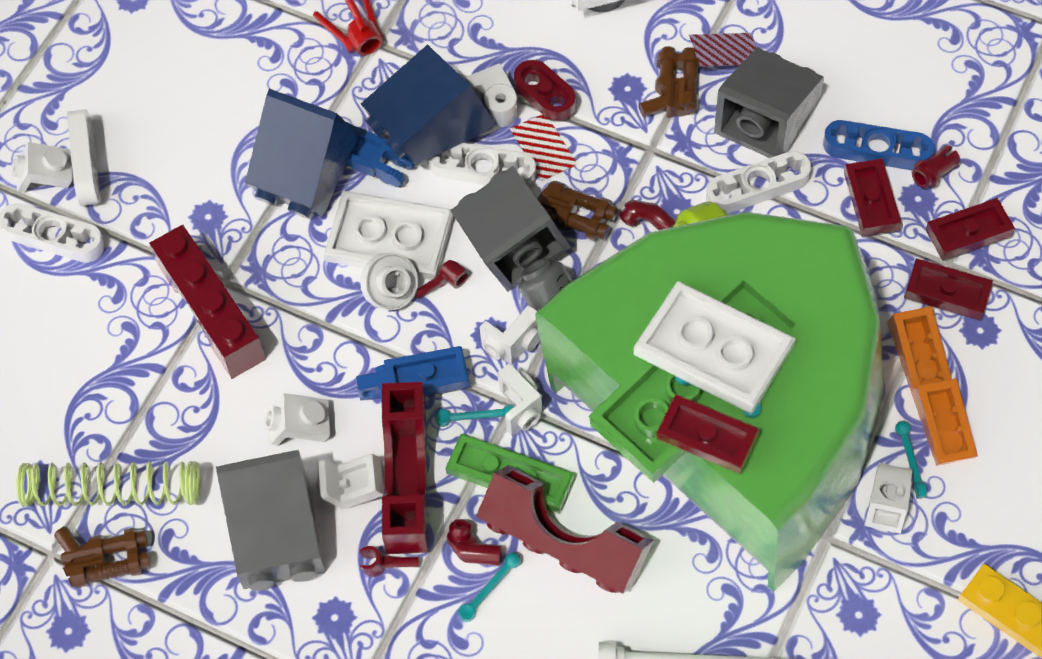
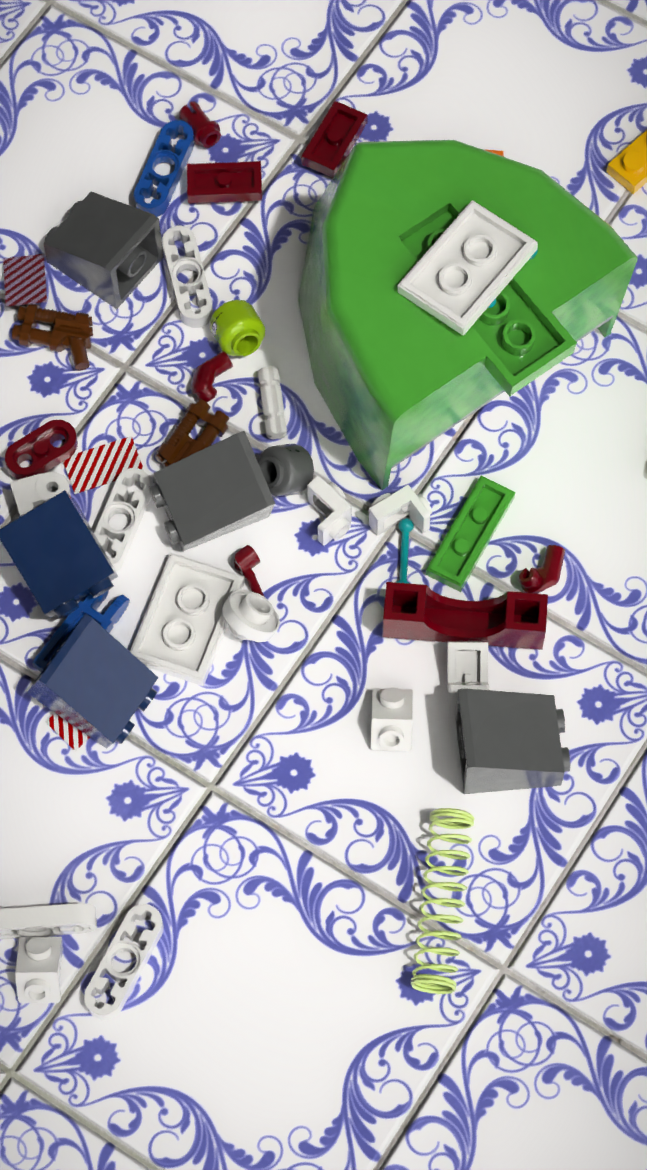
camera: 85 degrees left, 5 degrees up
reddish brown piece [54,526,151,589] -> none
dark red arch [149,224,266,379] -> none
blue hinge [356,346,470,402] -> none
dark red hand [359,546,419,577] -> none
teal hinge [458,552,521,622] -> none
dark red arch [476,465,654,594] -> none
dark red plate [656,394,759,474] -> none
dark red plate [925,198,1015,261] -> none

